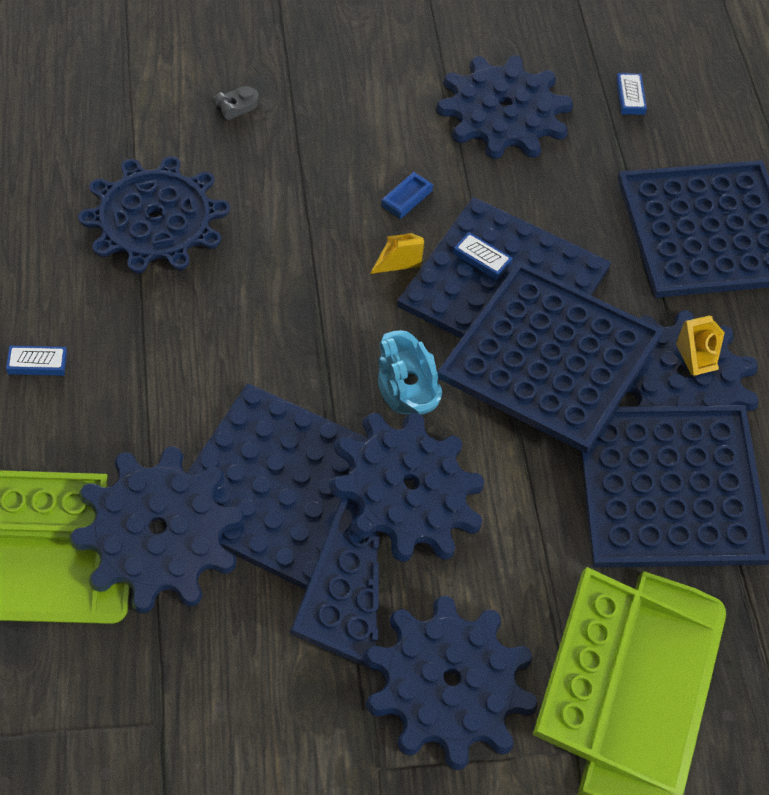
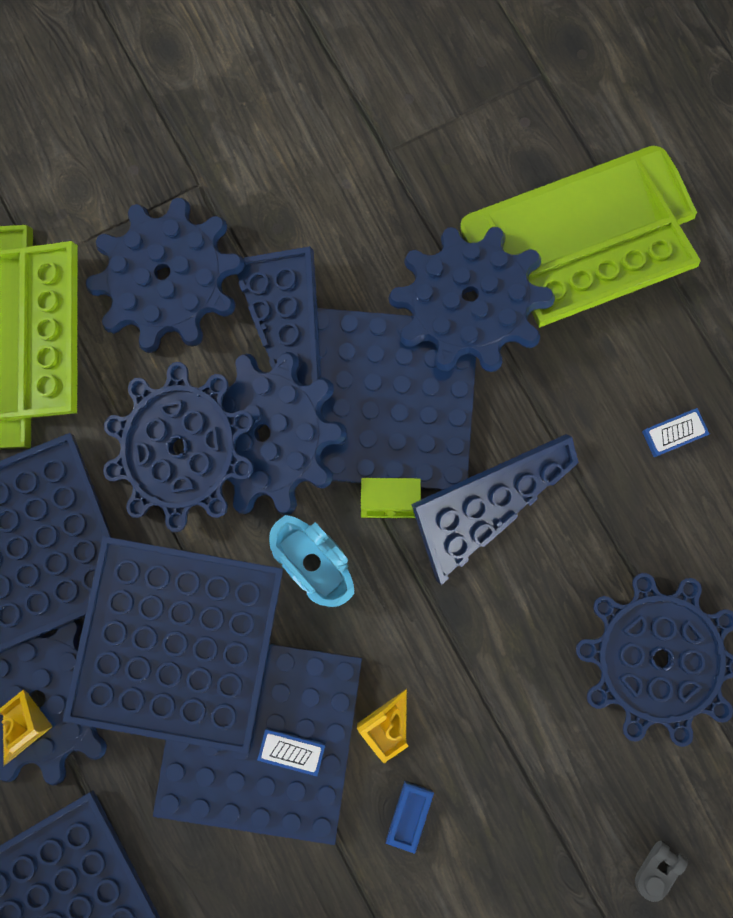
camera: 165 degrees right, 25 degrees up
none -> dark blue plate [103,362,254,532]
none -> lime hinge [361,478,421,518]
none -> dark blue wing [411,434,579,585]

